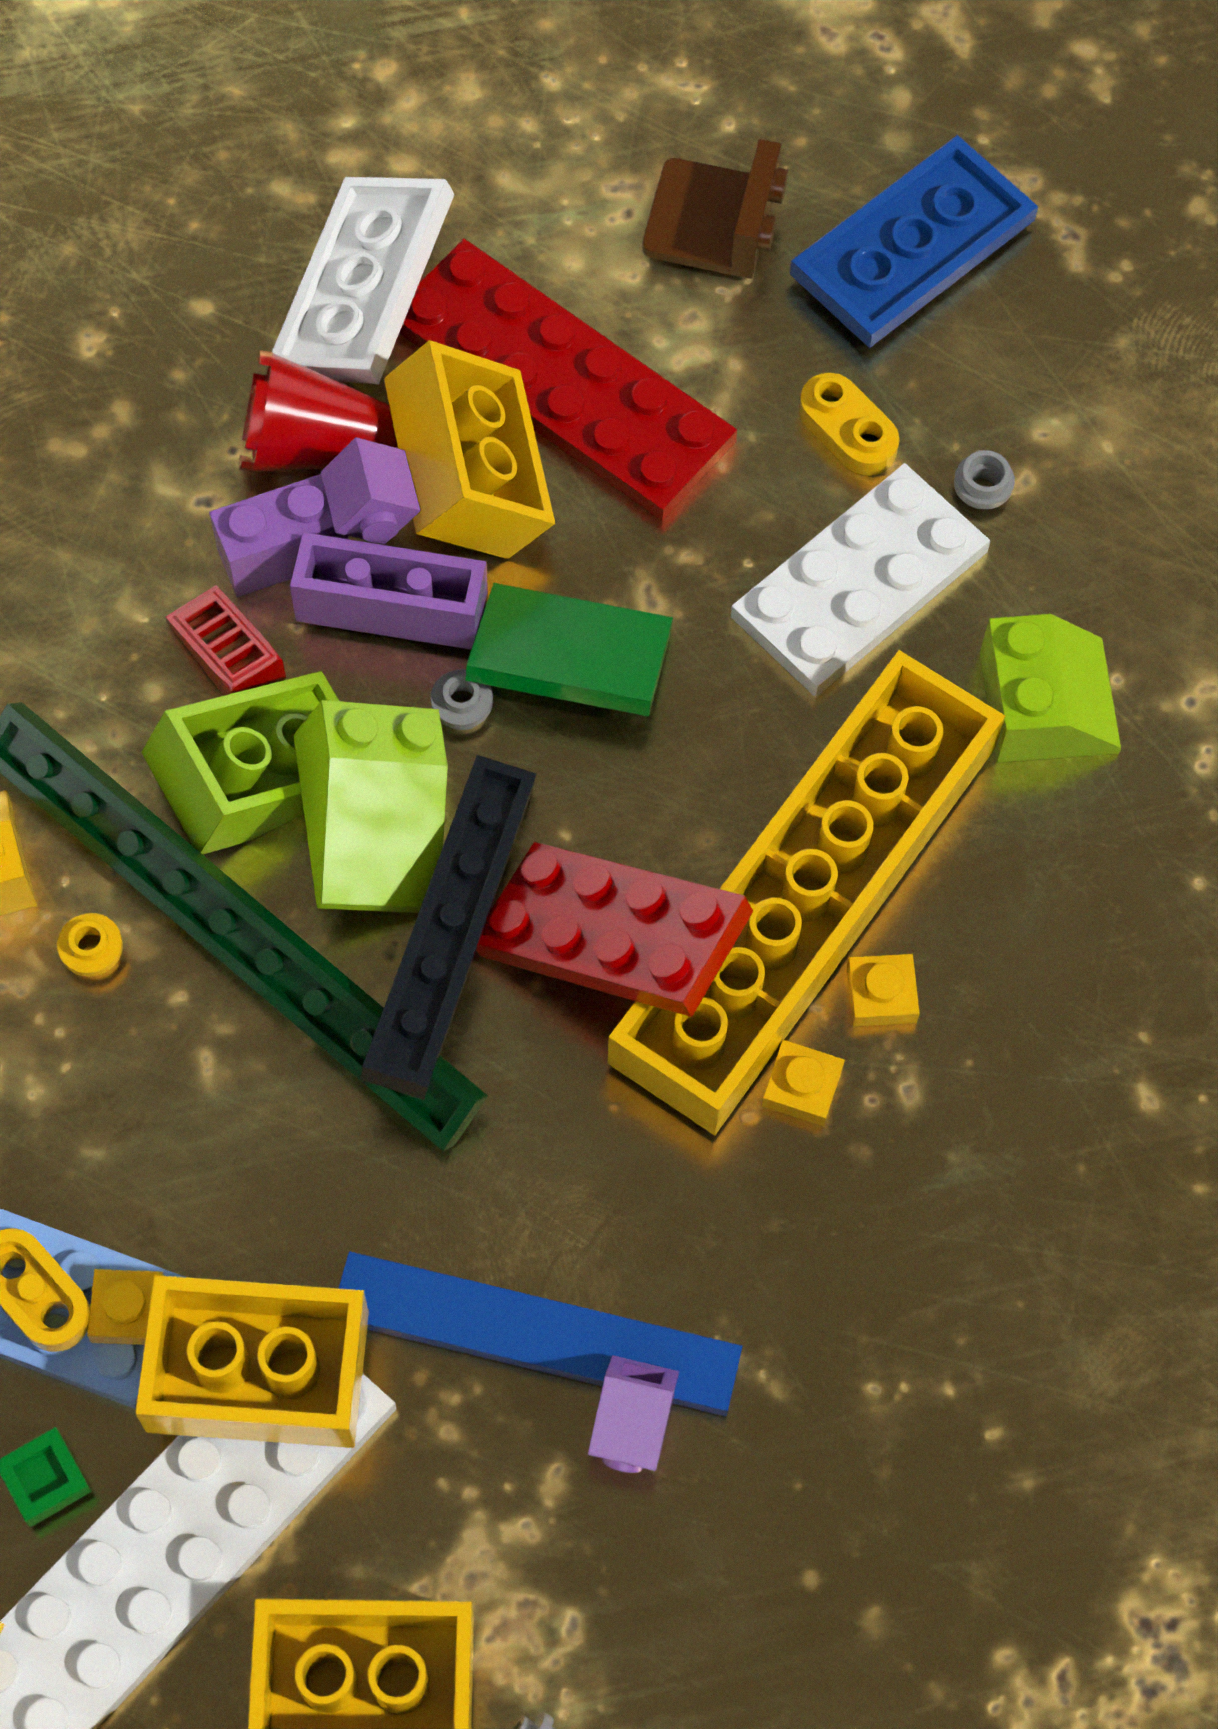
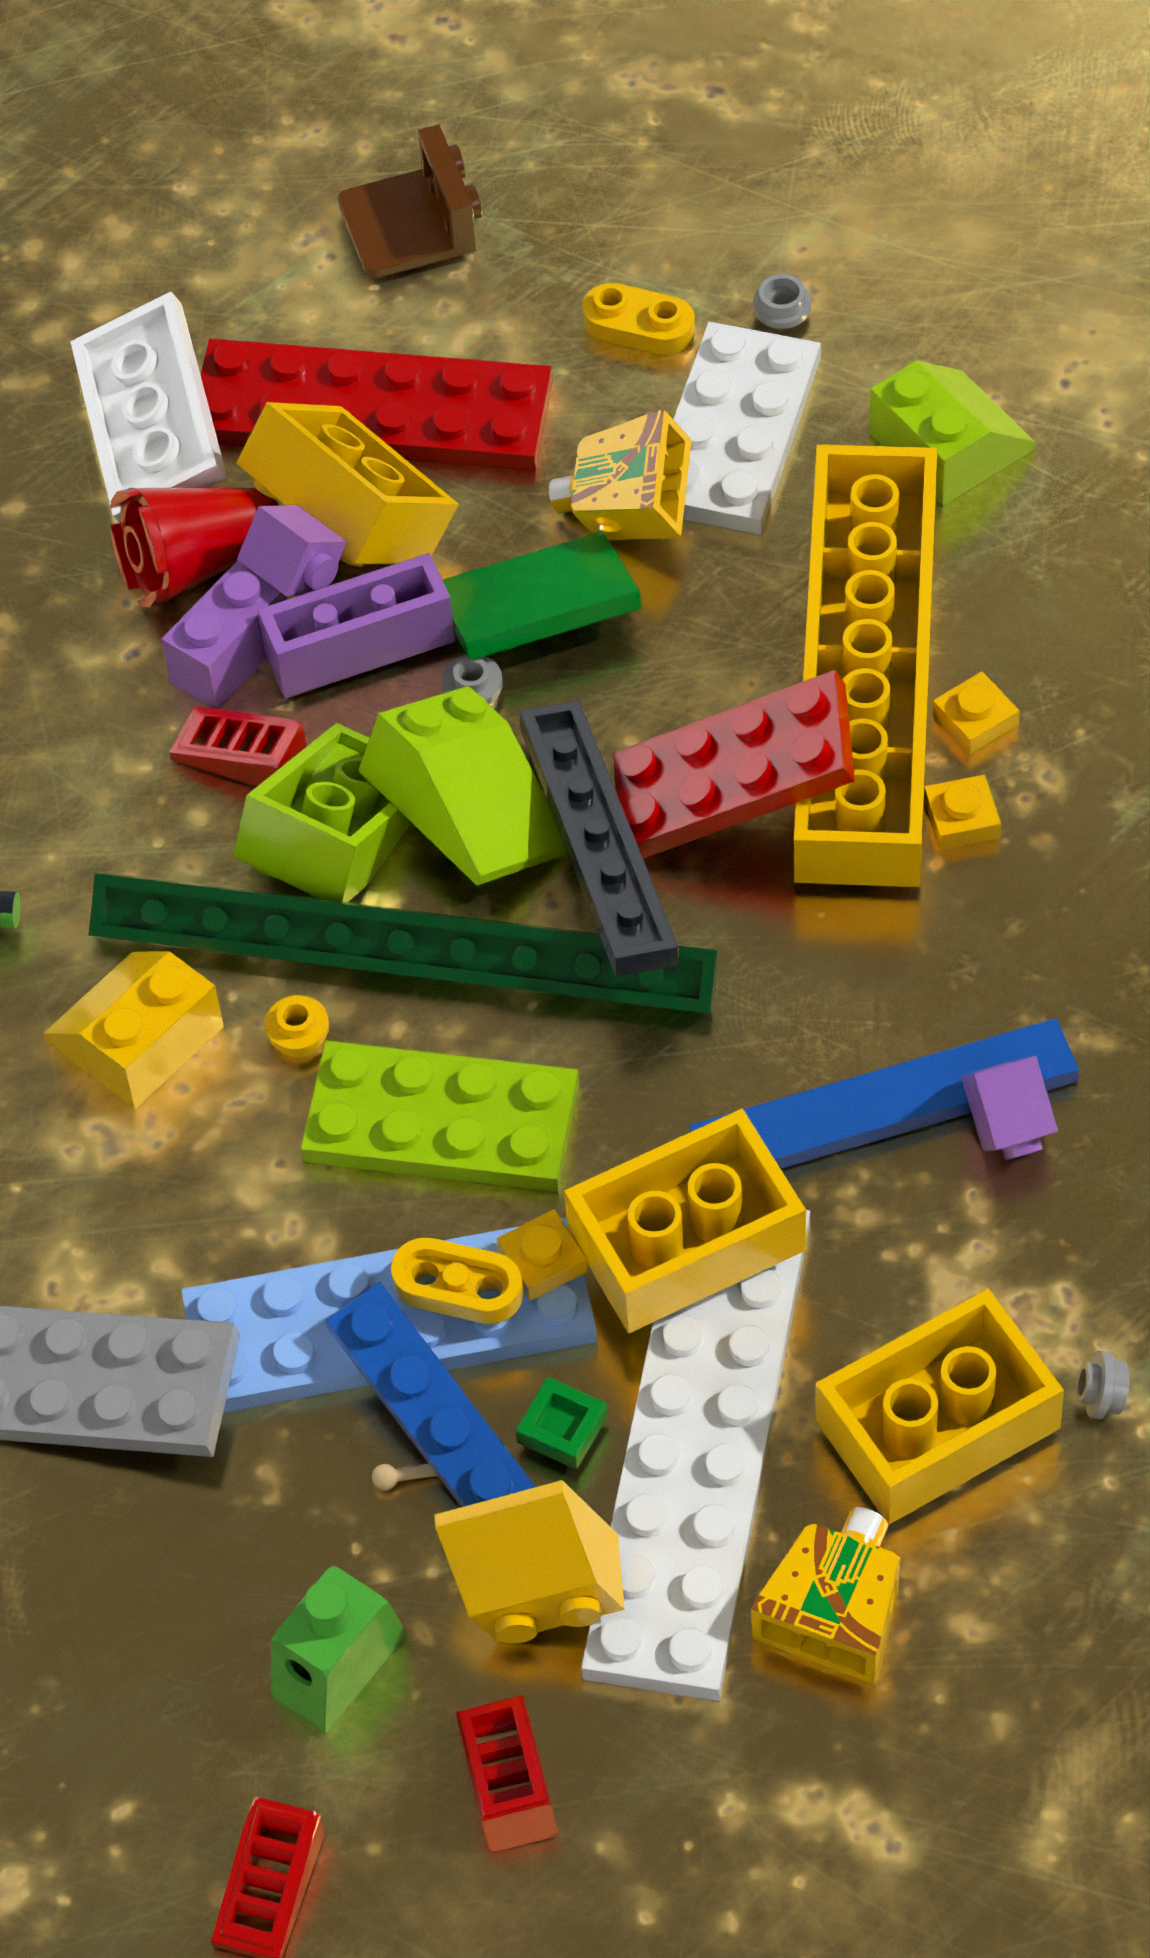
camera: 25 degrees left, 10 degrees down
blue plate [790,135,1038,348] -> none
none -> lime plate [301,1040,579,1193]
none -> yellow torso [549,409,692,540]

